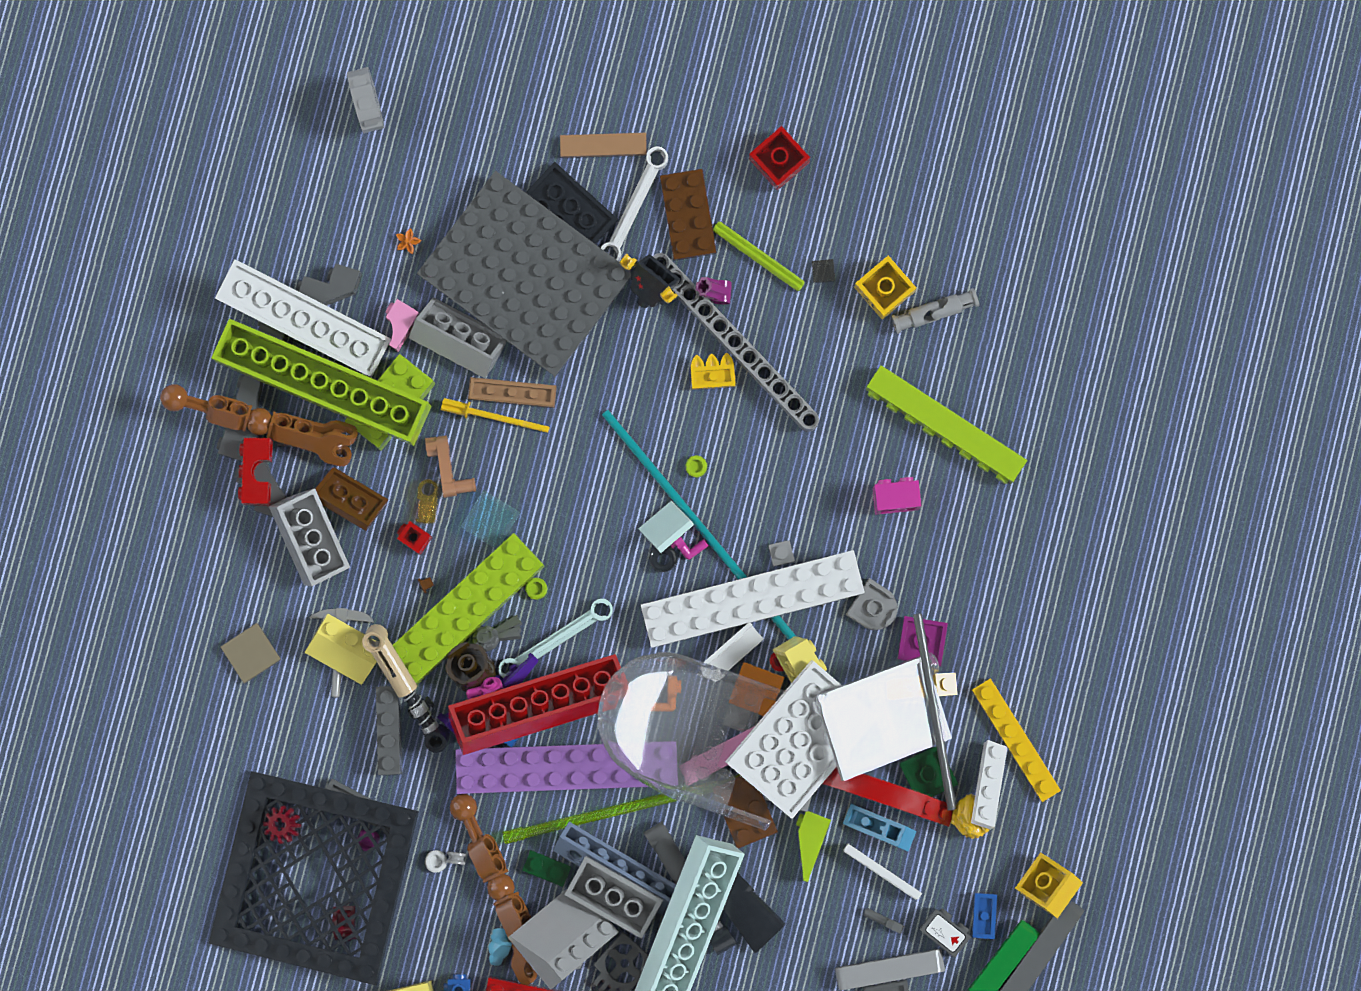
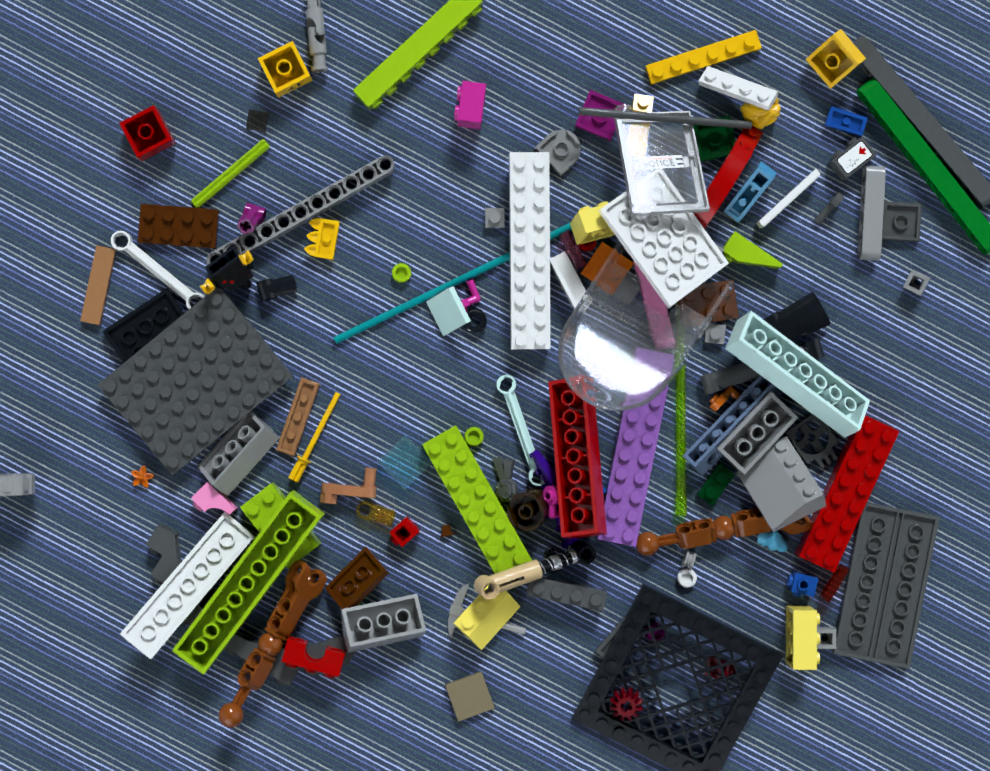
camera: 80 degrees left, 5 degrees up
none -> black piece [256,275,297,302]
none -> clear pink pin [559,230,587,270]
none -> light grey plate [704,323,726,345]
none -> orange plate [709,386,741,412]

